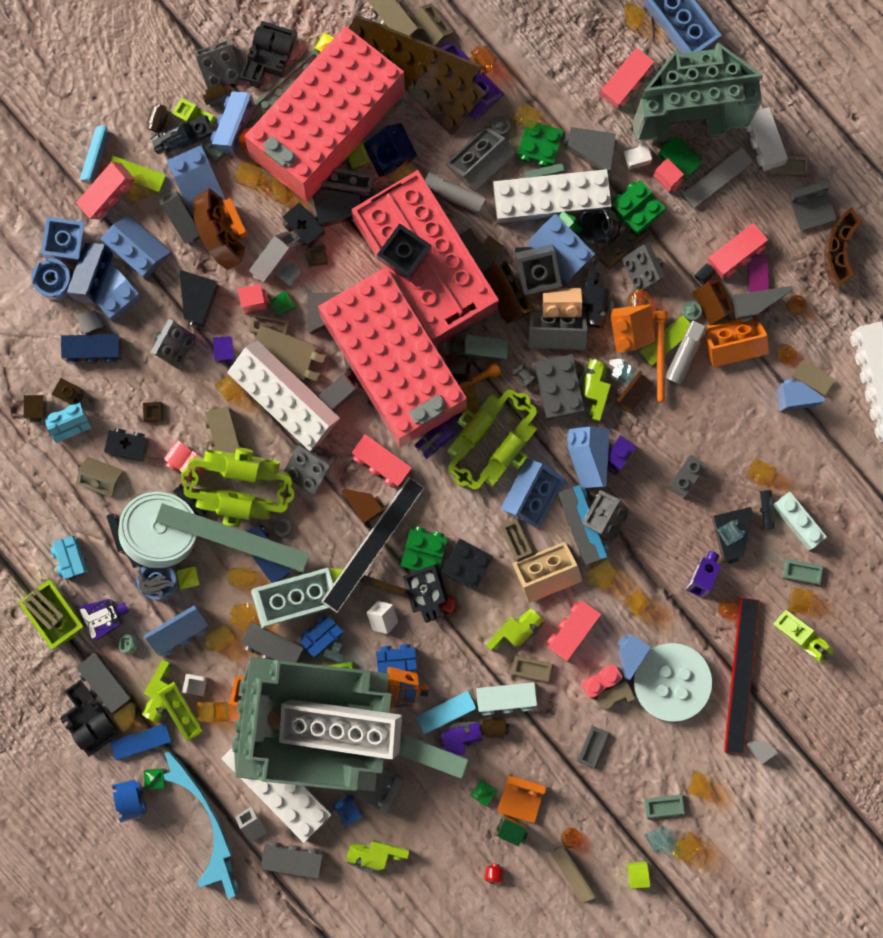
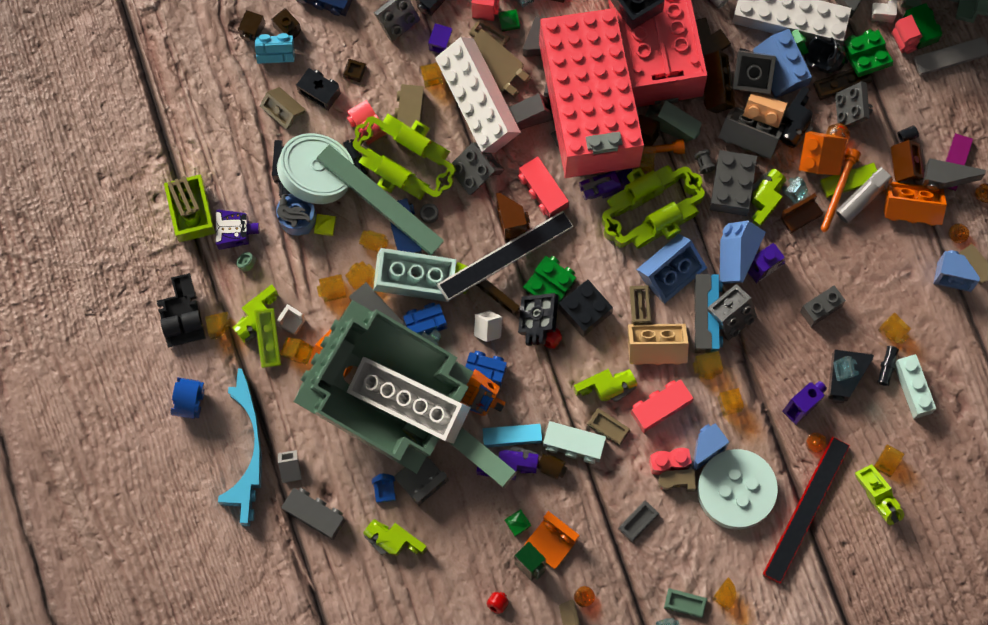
camera: 25 degrees right, 10 degrees down
medium azure brick [51,536,89,580] -> none
dark grey brick [76,653,133,713] -> none
blue tile [110,723,172,760] -> none
medium blue slope [143,605,210,657] -> none
green tile [144,768,165,790] -> none
white brick [221,748,332,843] -> none
sand green tile [682,301,702,321] -> none
coral brick [708,223,768,280] -> none
light grey brick [746,741,778,764] -> none
sand green tile [782,559,824,585] -> none

